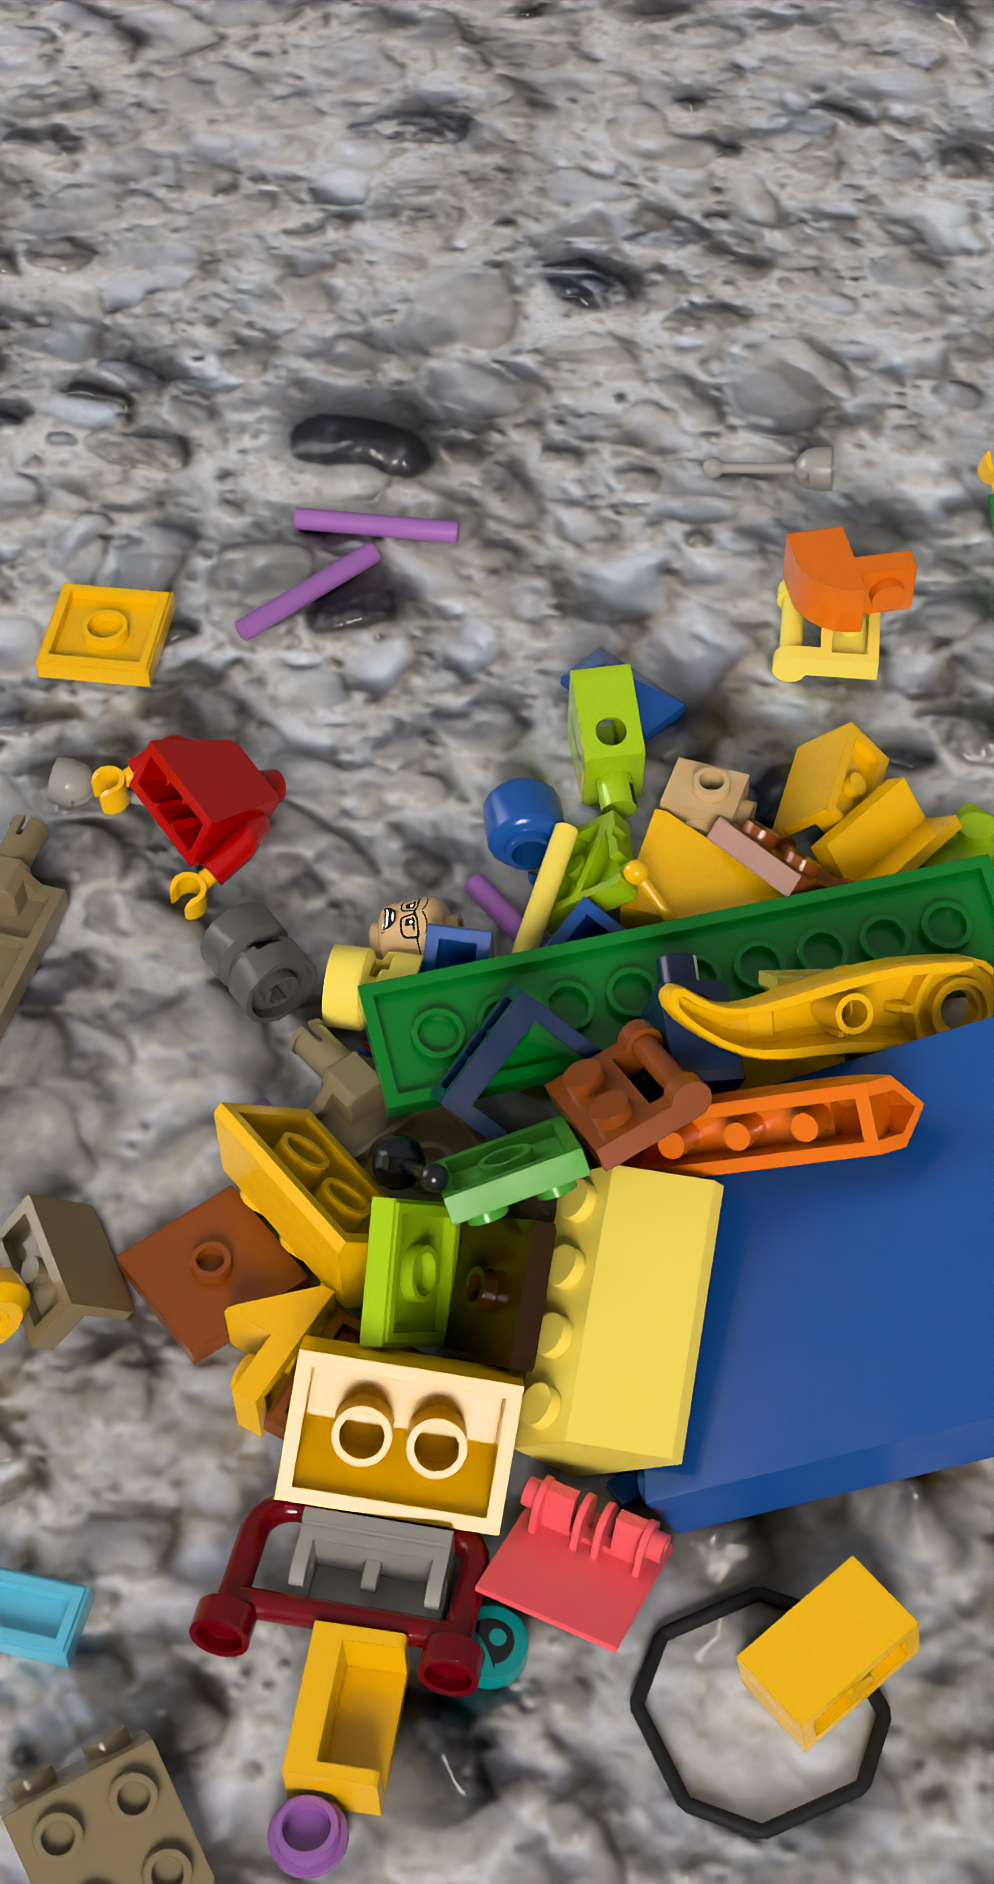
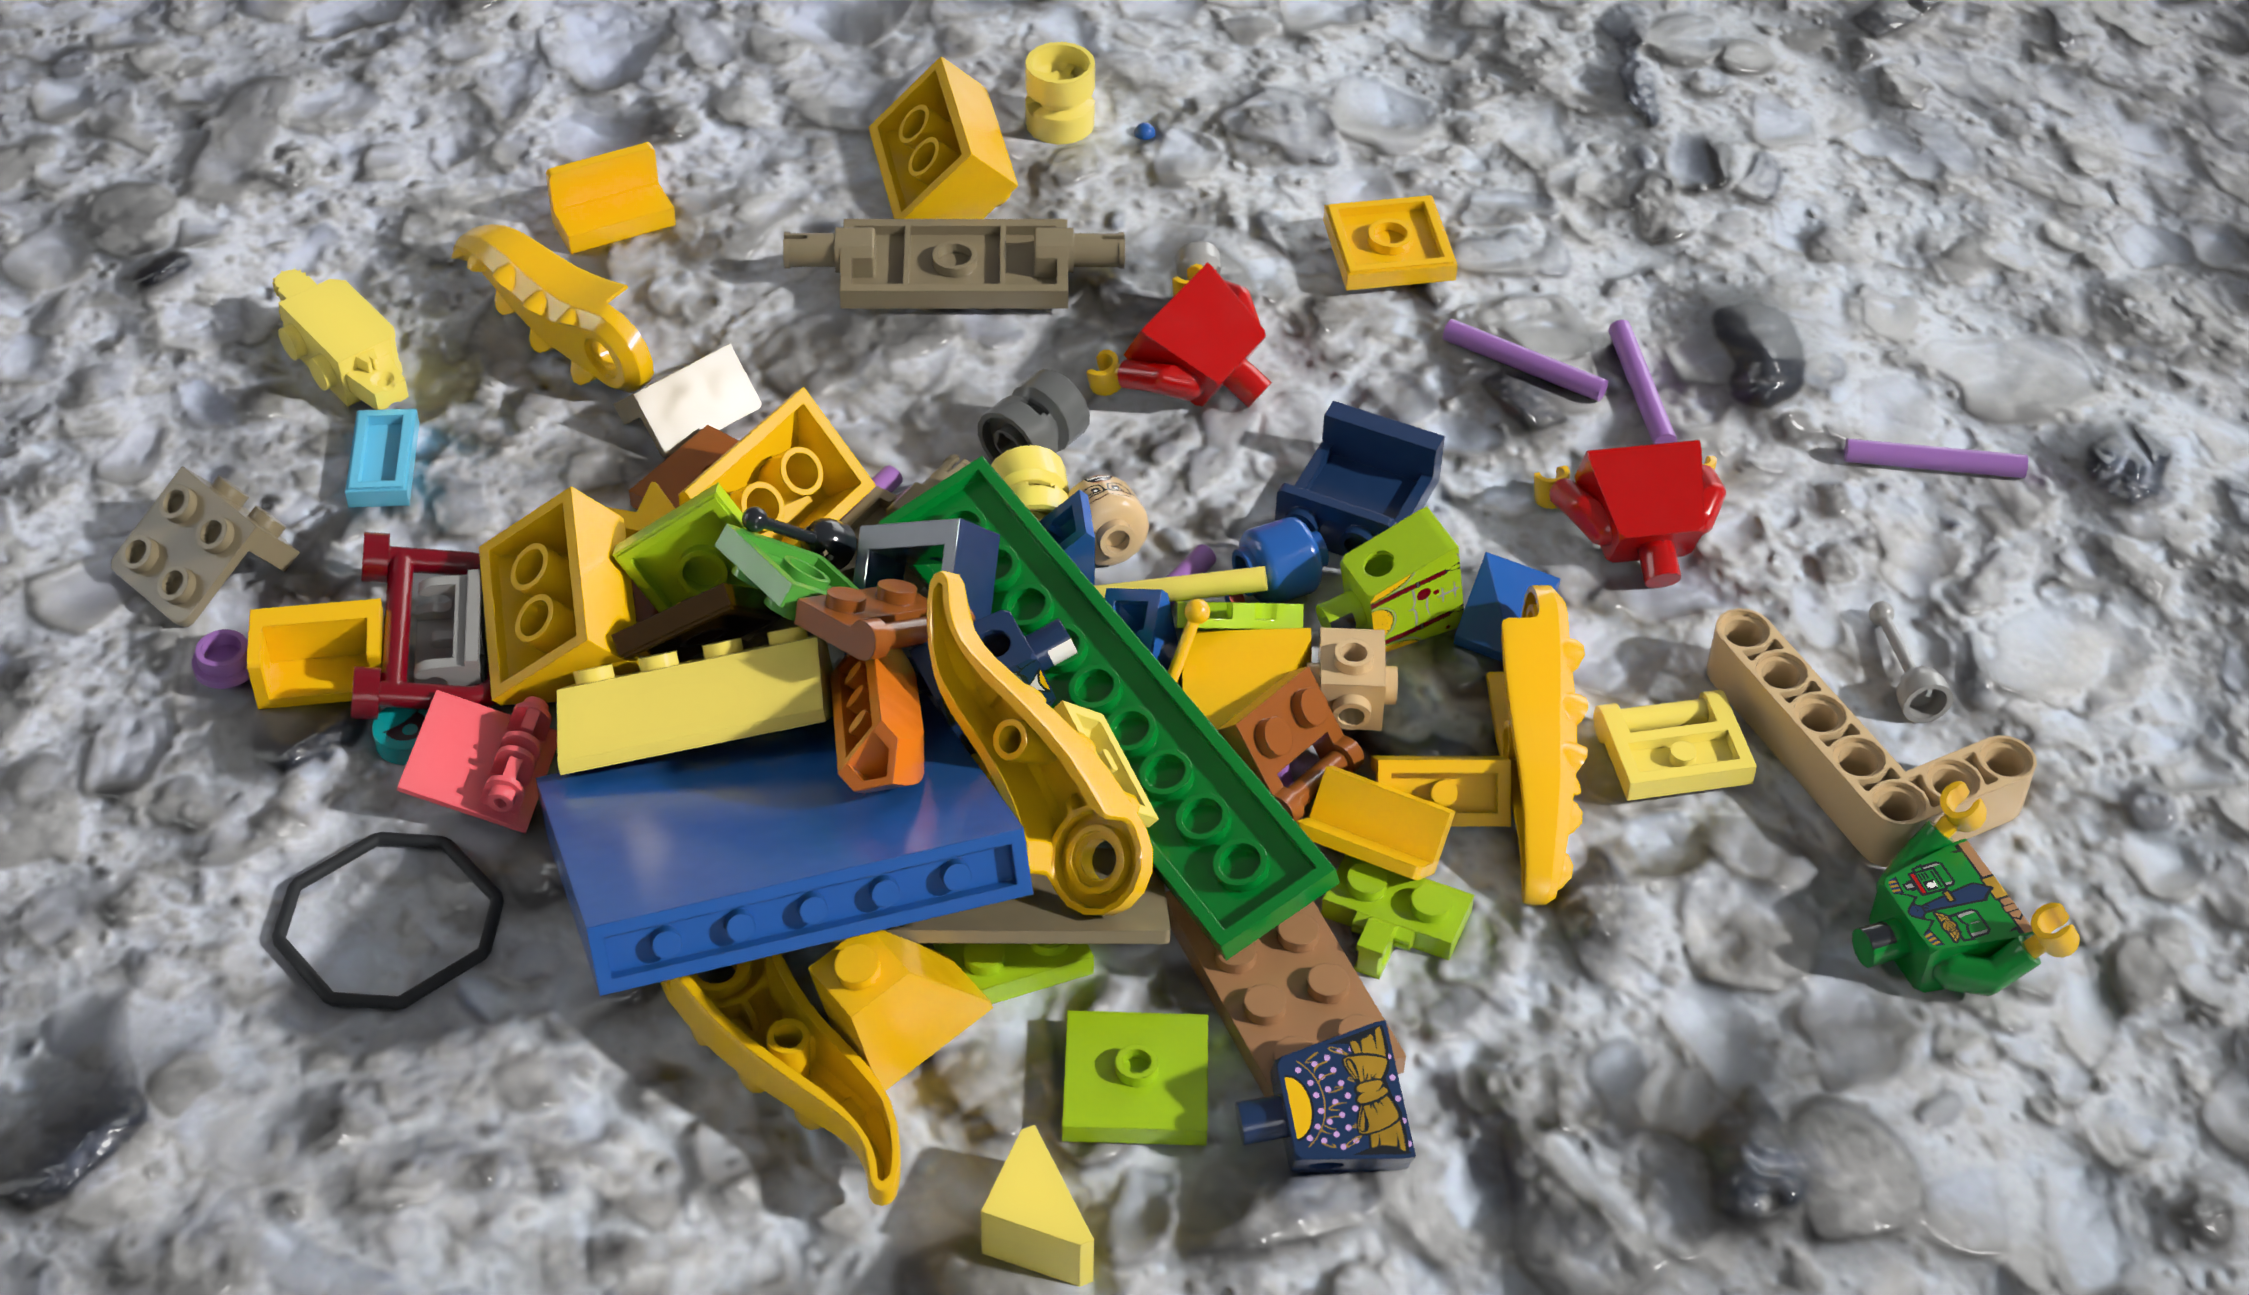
camera: 70 degrees right, 5 degrees down
yellow panel [736,1555,920,1753] -> none
orange brick [783,526,917,632] -> none
none -> dark blue panel [1275,401,1445,556]
none -> yellow animal [1486,585,1588,905]
none -> red torso [1534,440,1726,588]
none -> tan beam [1707,608,2037,867]
none -> medium lavender bar [1844,438,2028,478]

